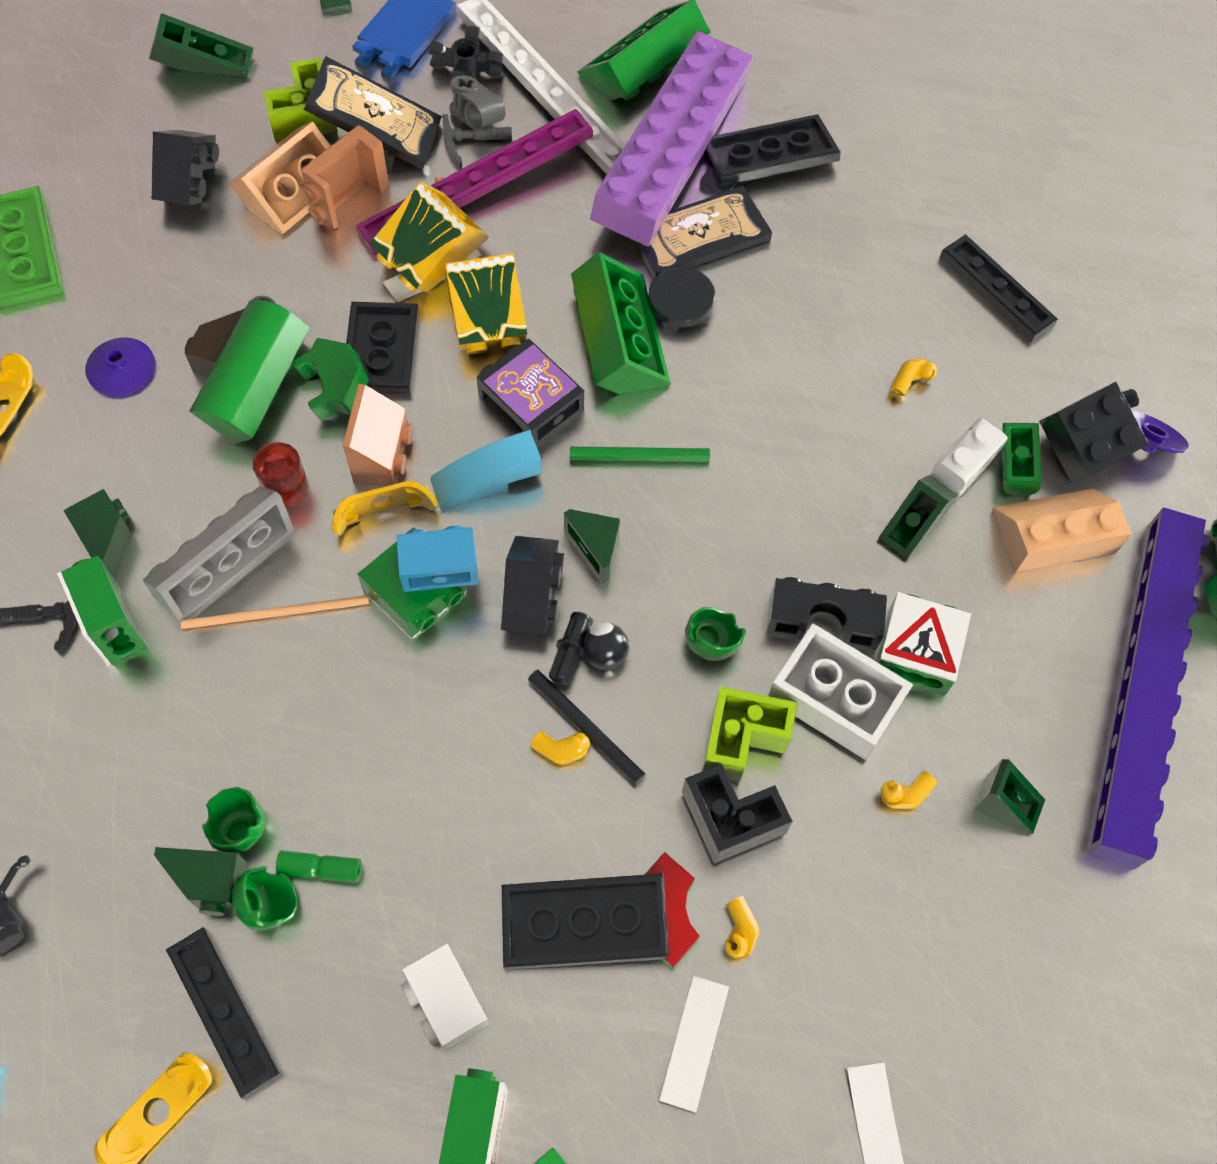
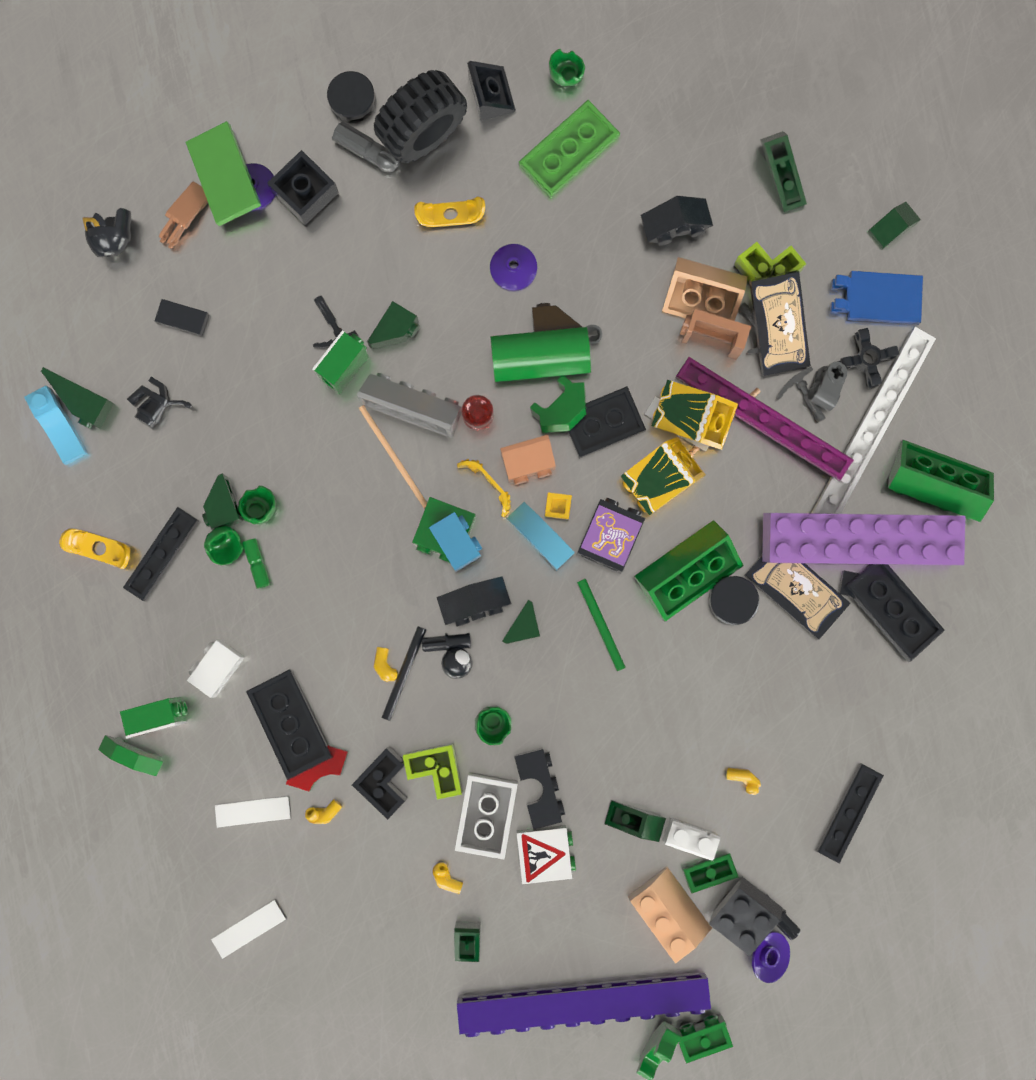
camera: 70 degrees right, 20 degrees up
none -> yellow plate [545,492,572,520]

